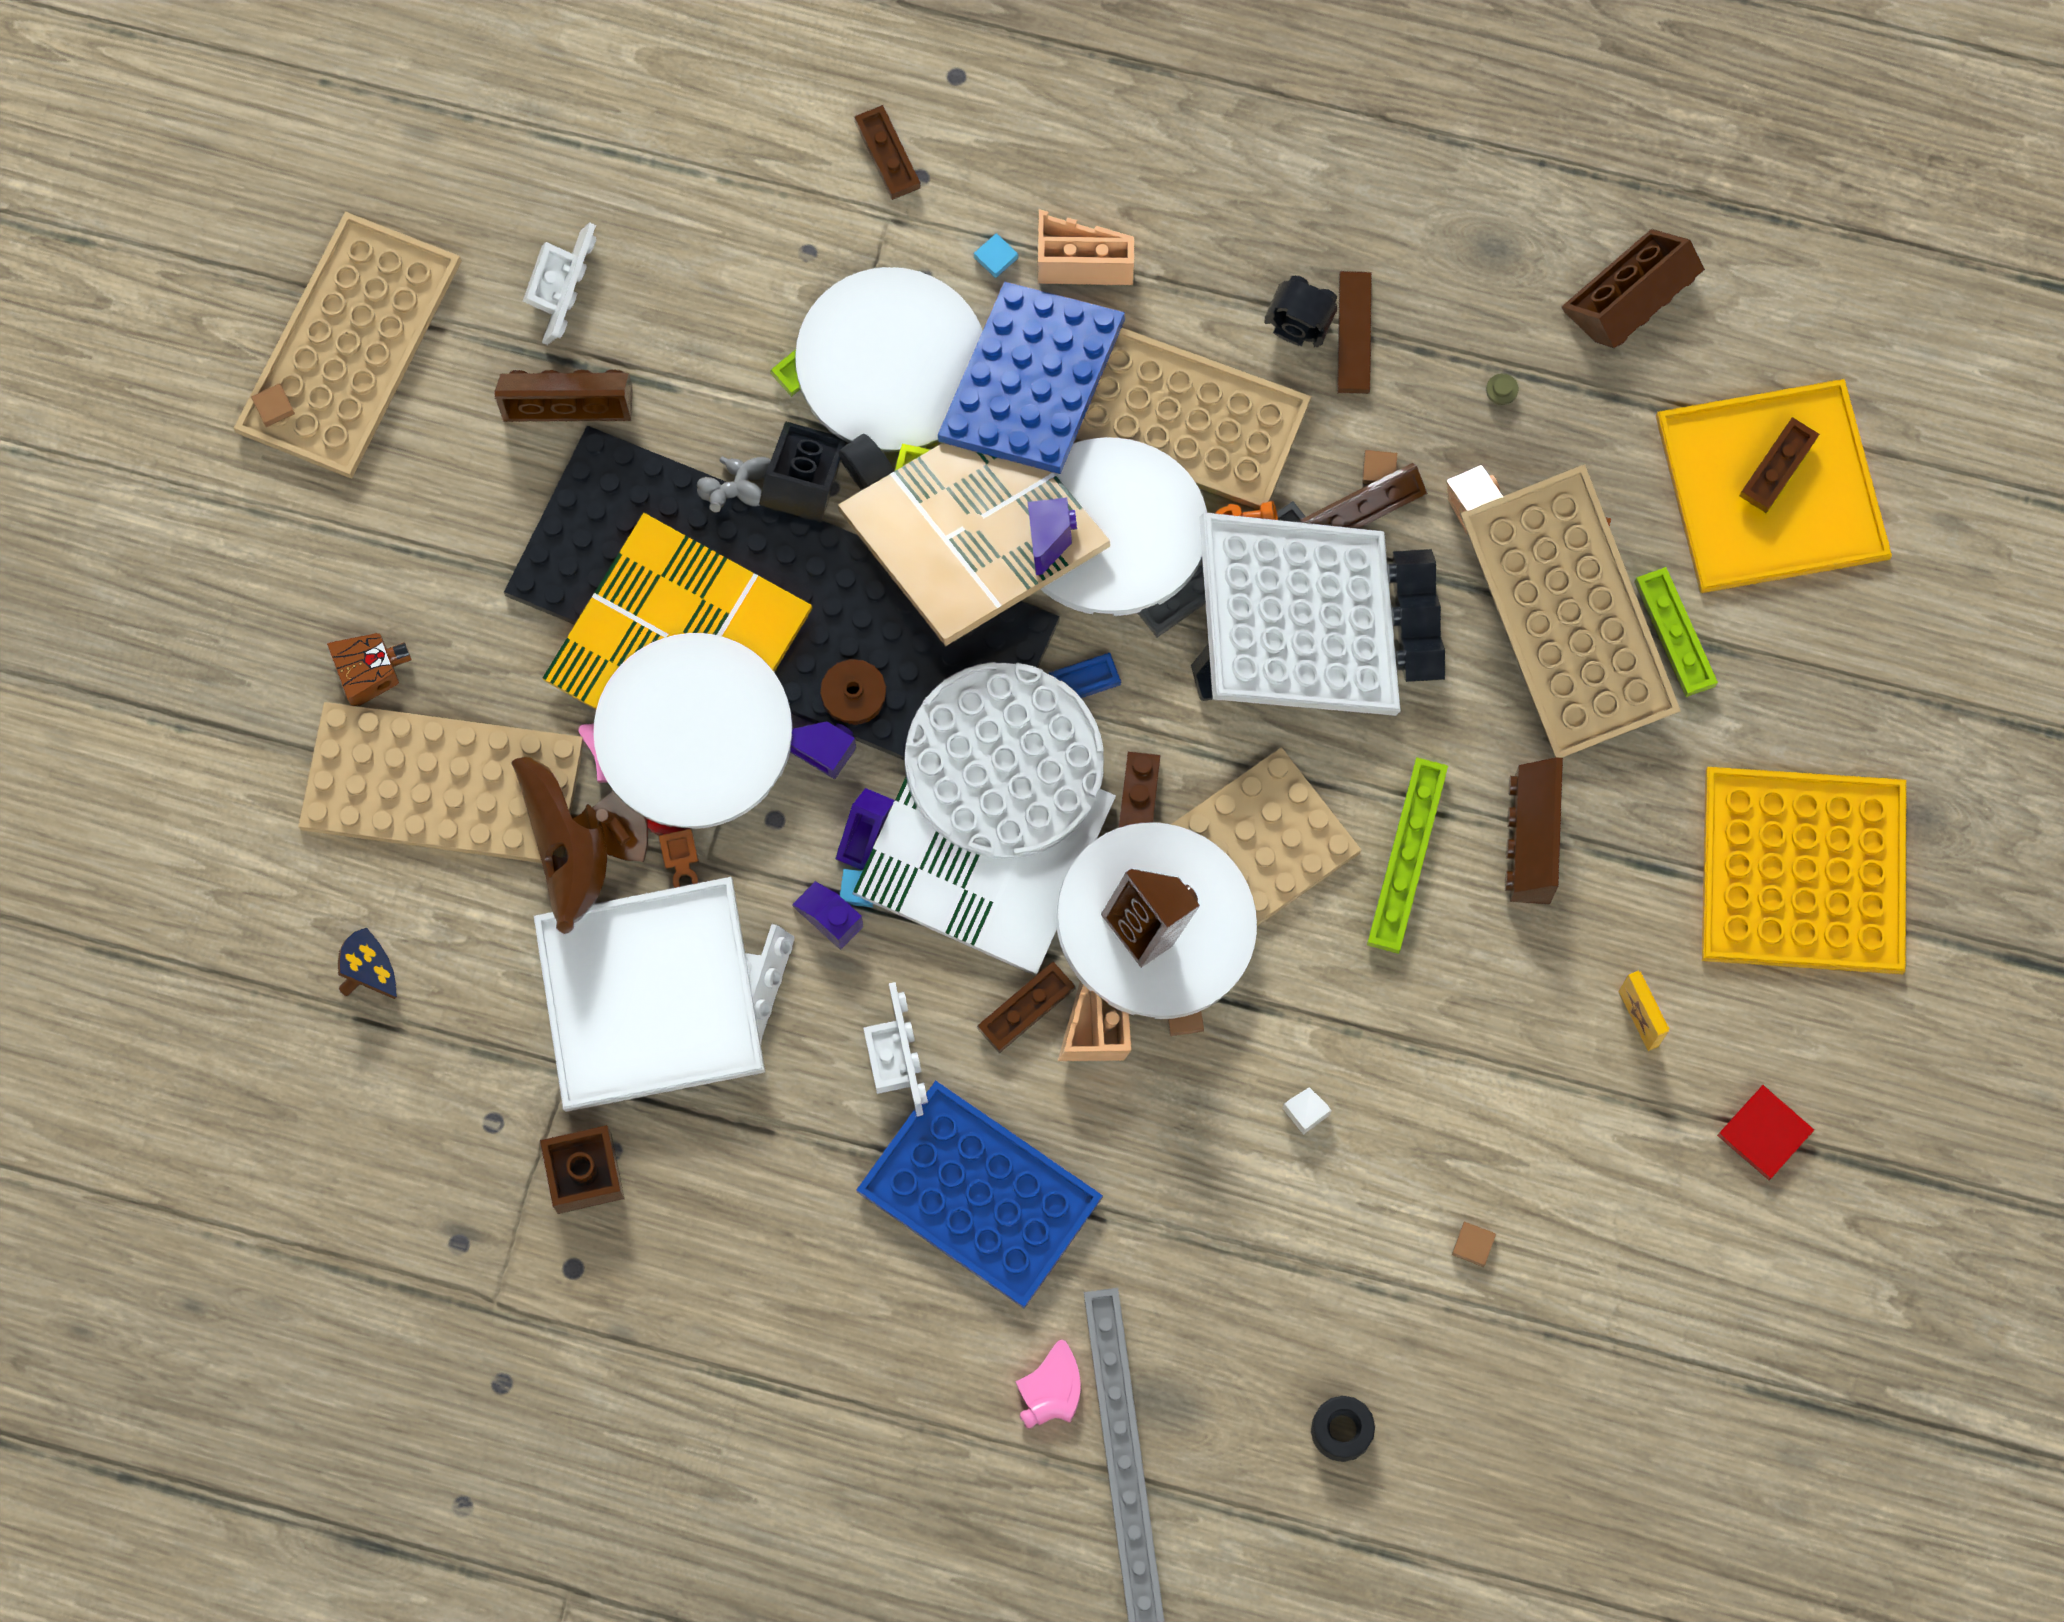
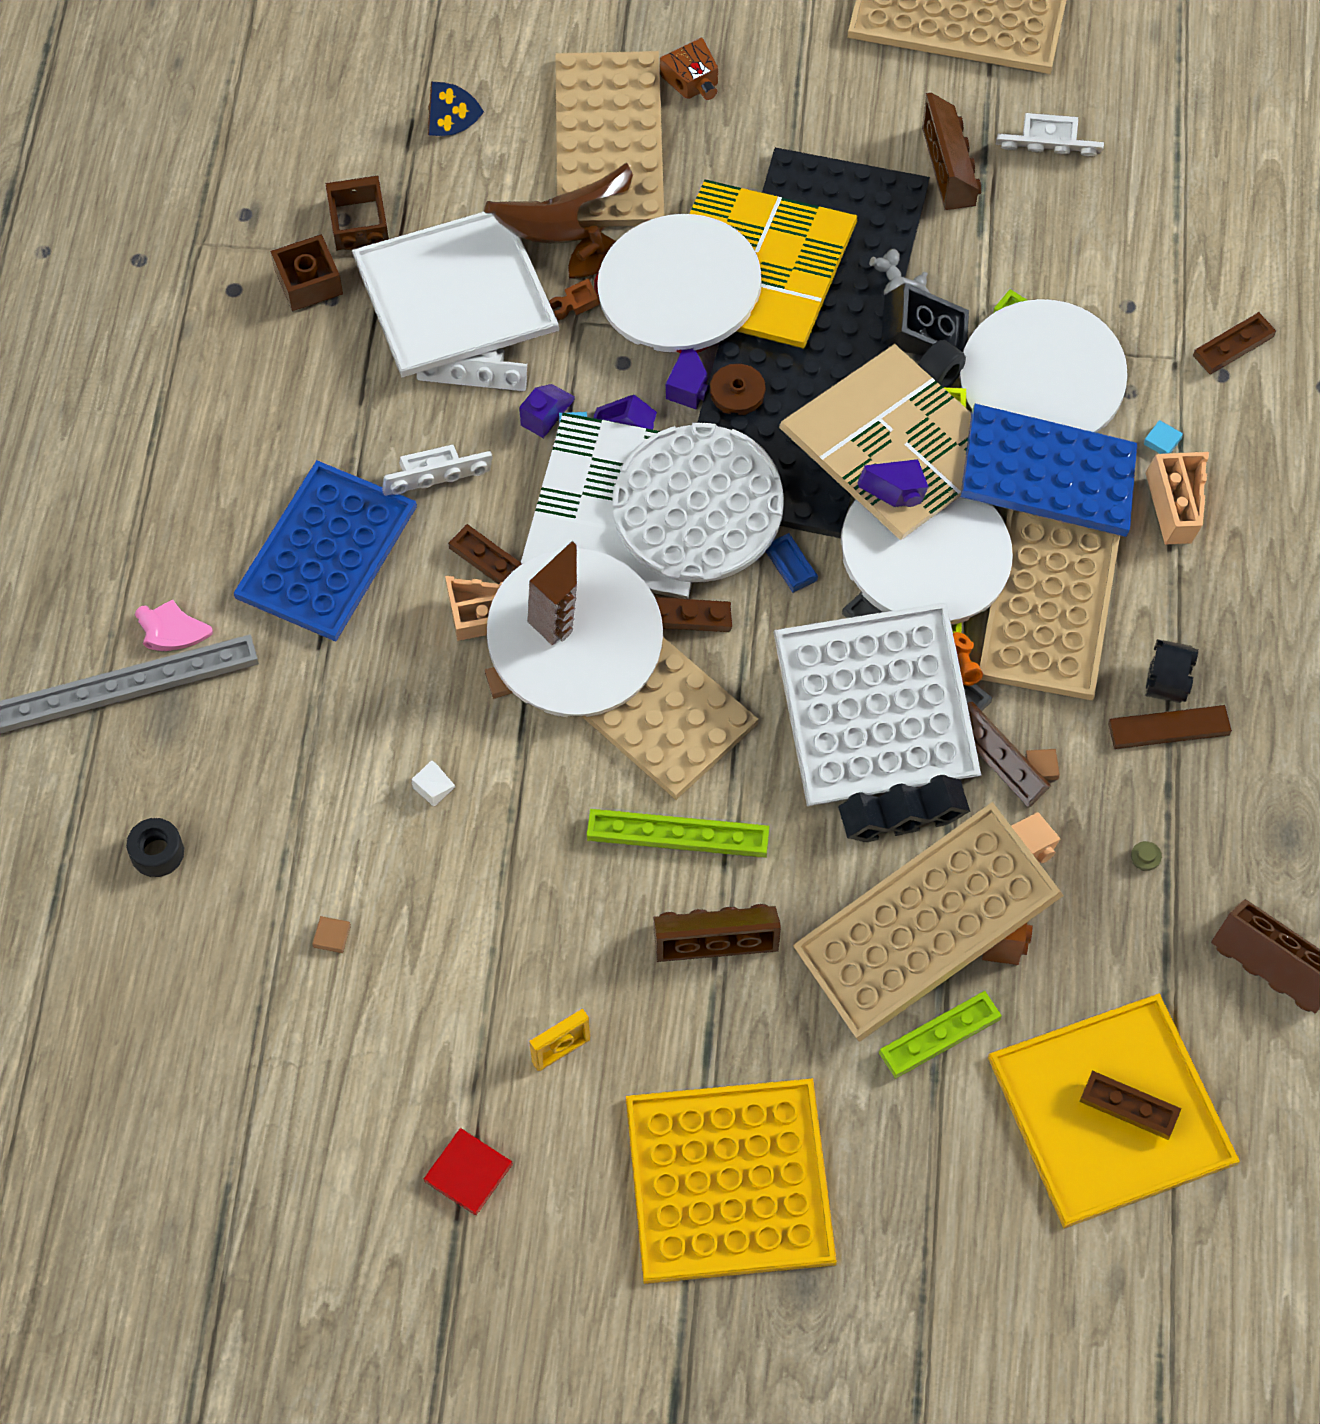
camera: 80 degrees right, 10 degrees down
none -> reddish brown window [325,175,389,251]

